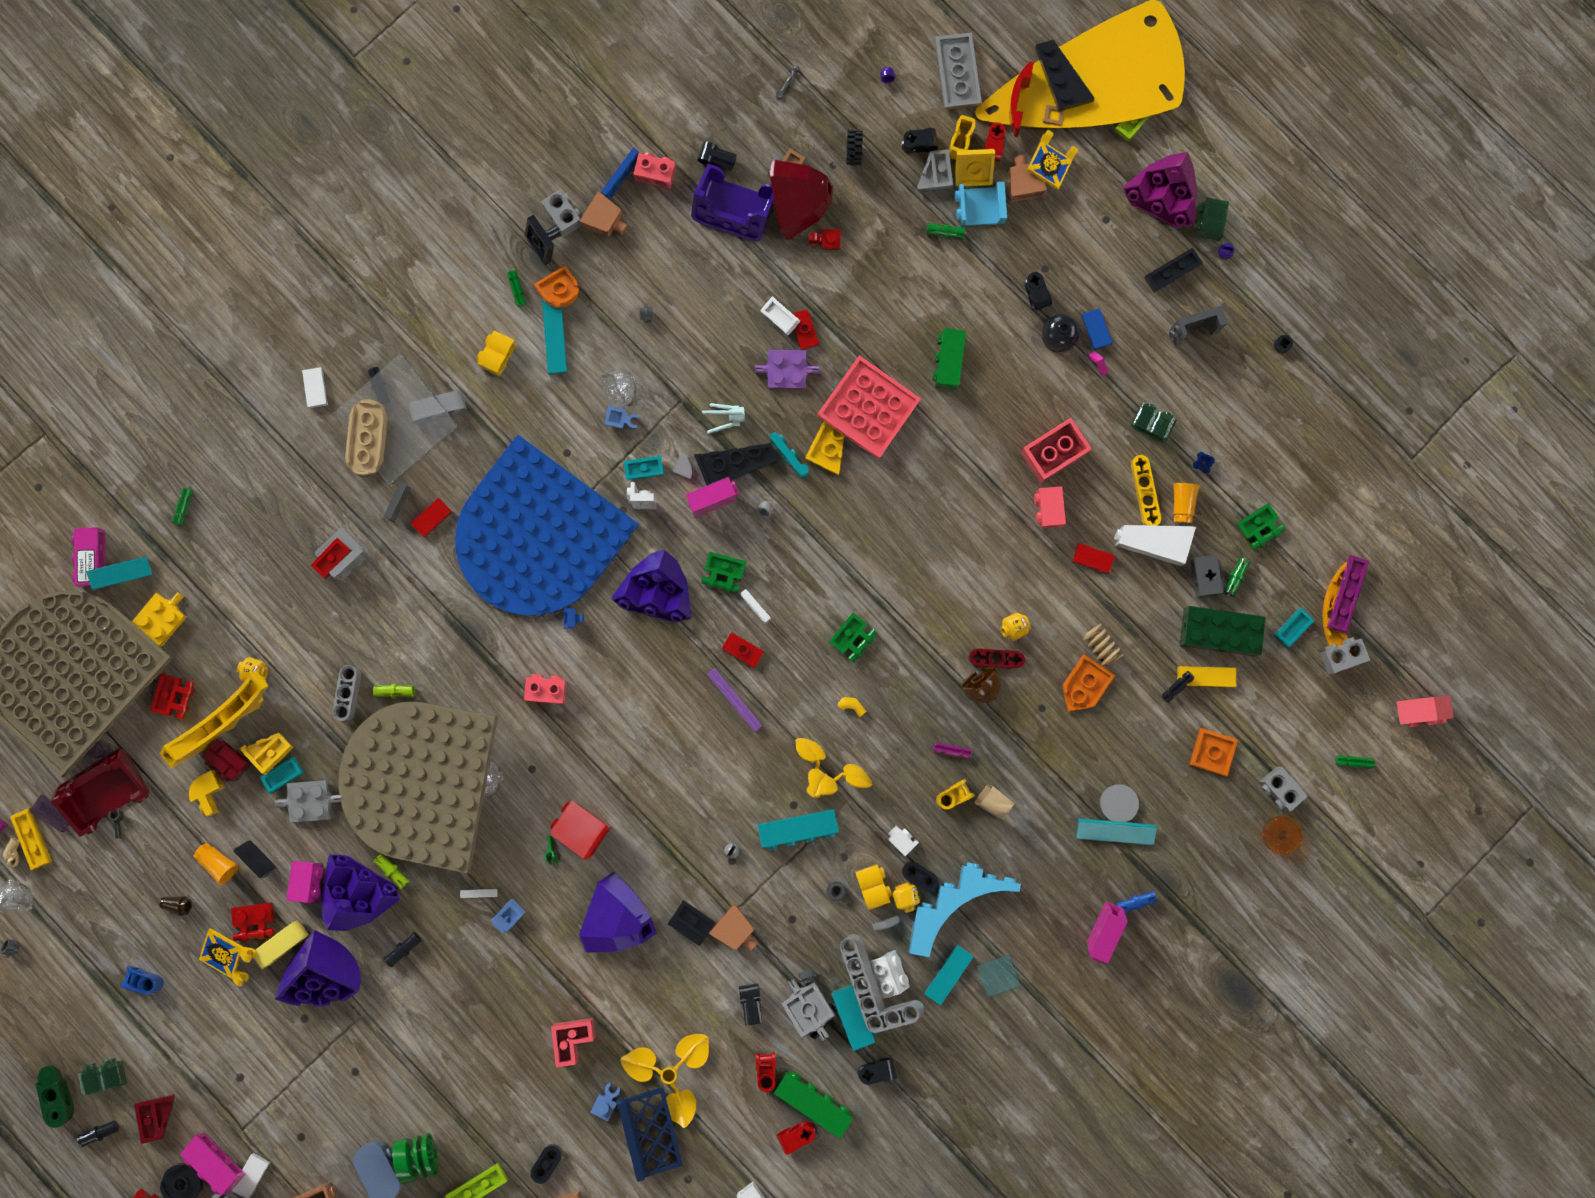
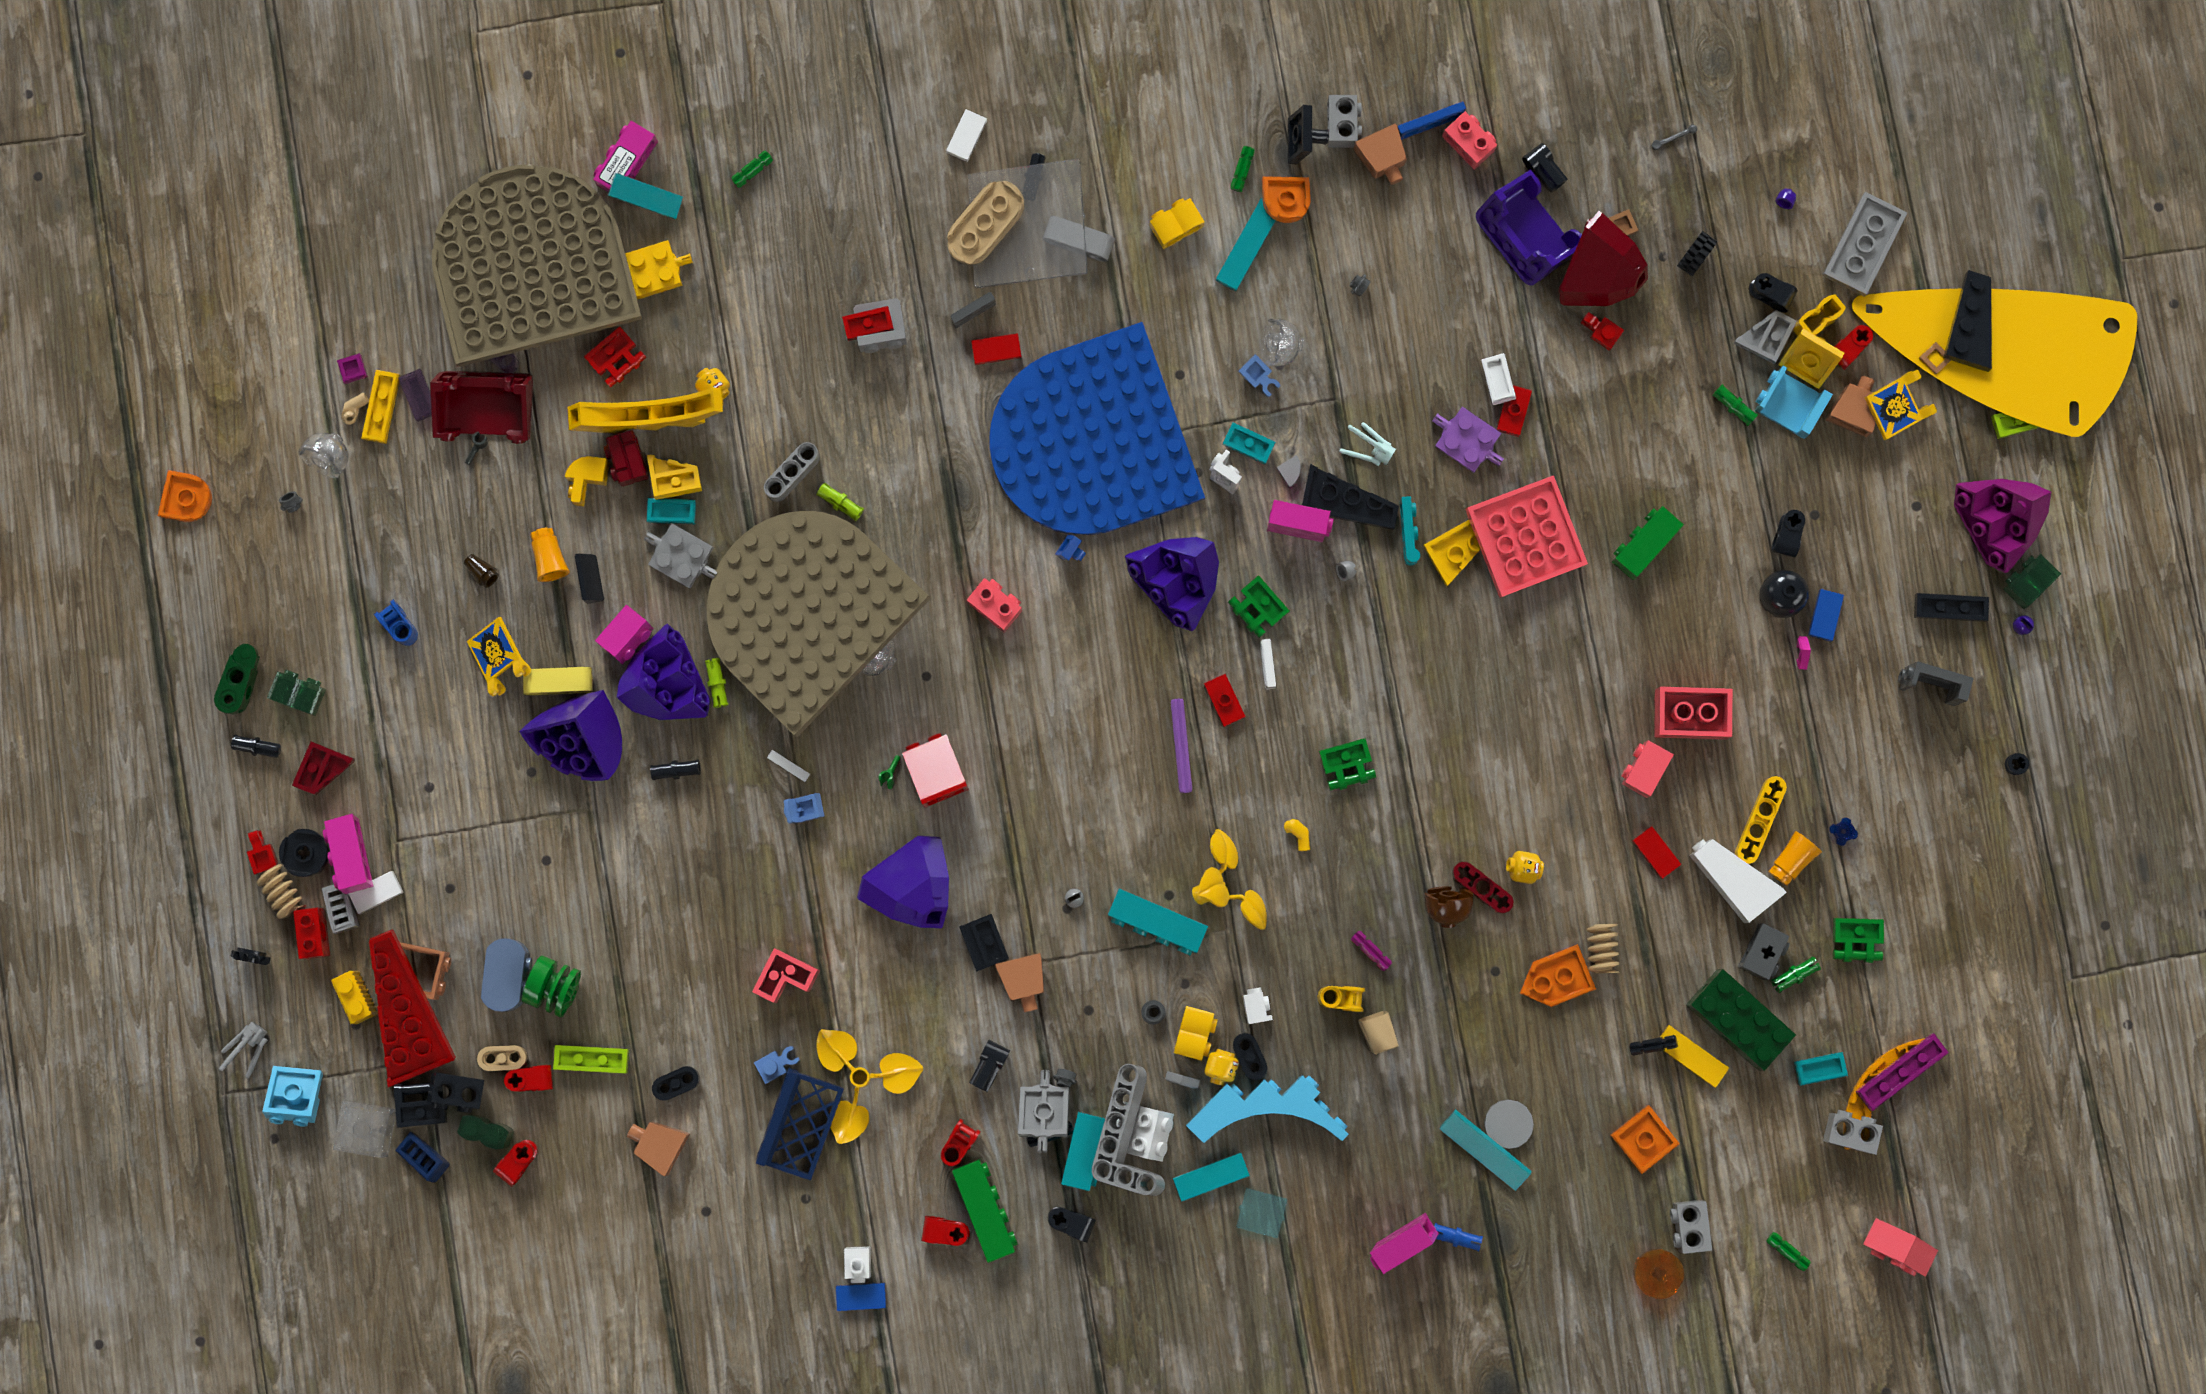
camera: 40 degrees right, 0 degrees up
red plate [231,902,275,942] -> none
red slope [1009,61,1034,138] -> none
clear green brick [1130,403,1177,443] -> none

